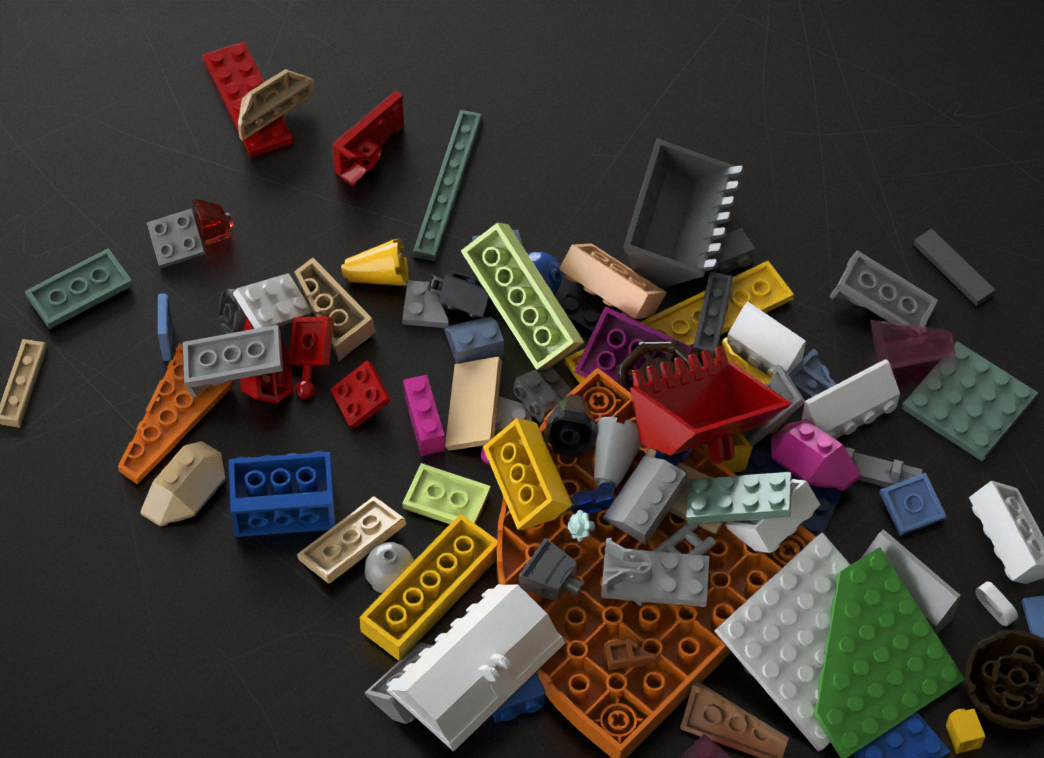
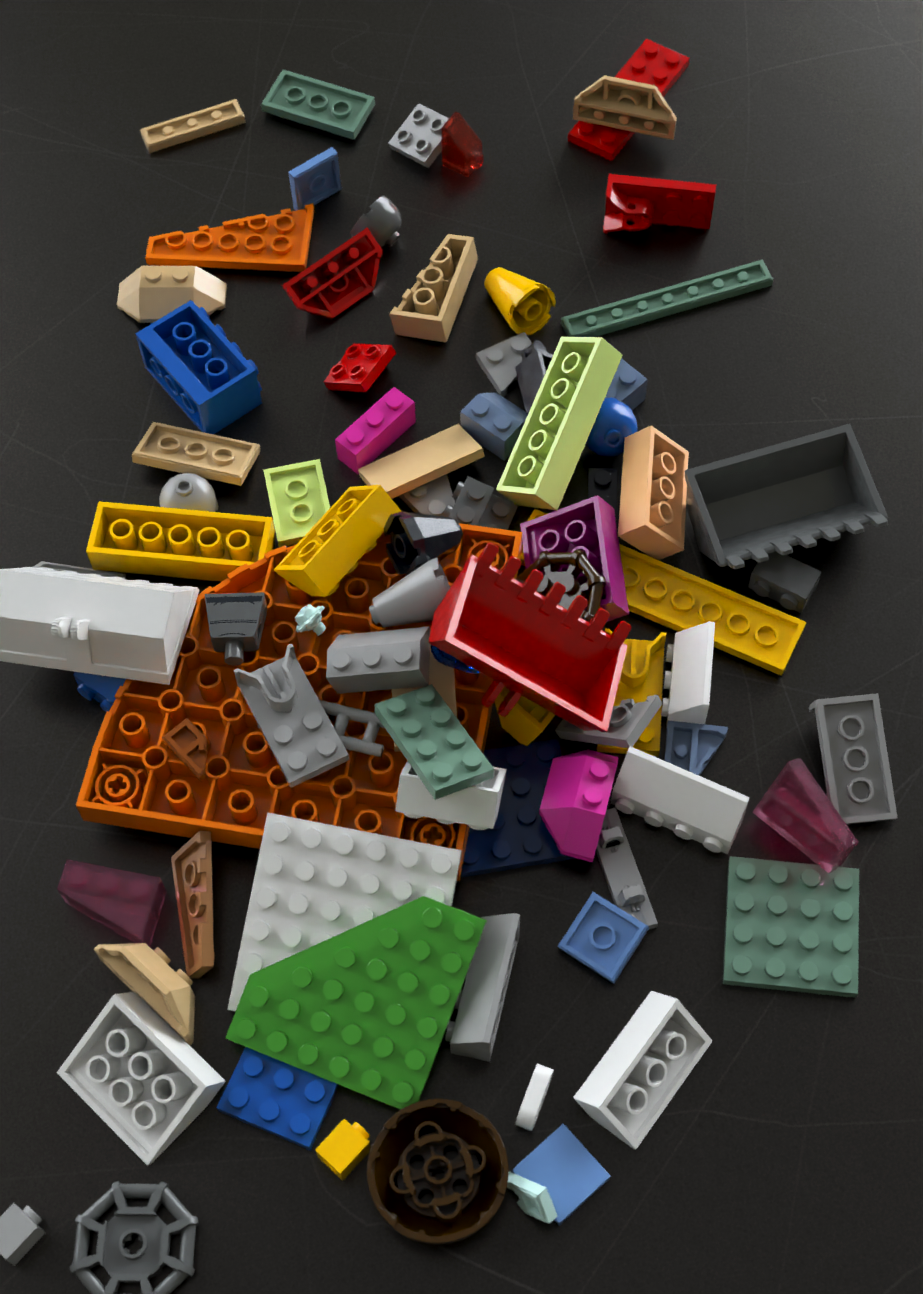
camera: 60 degrees right, 5 degrees up
light grey plate [183,325,283,397] -> none
white plate [233,273,313,329] -> none
red plate [287,316,334,399] -> none
clear blue plate [570,482,614,514] -> none
dark grey tile [693,272,733,358] -> none

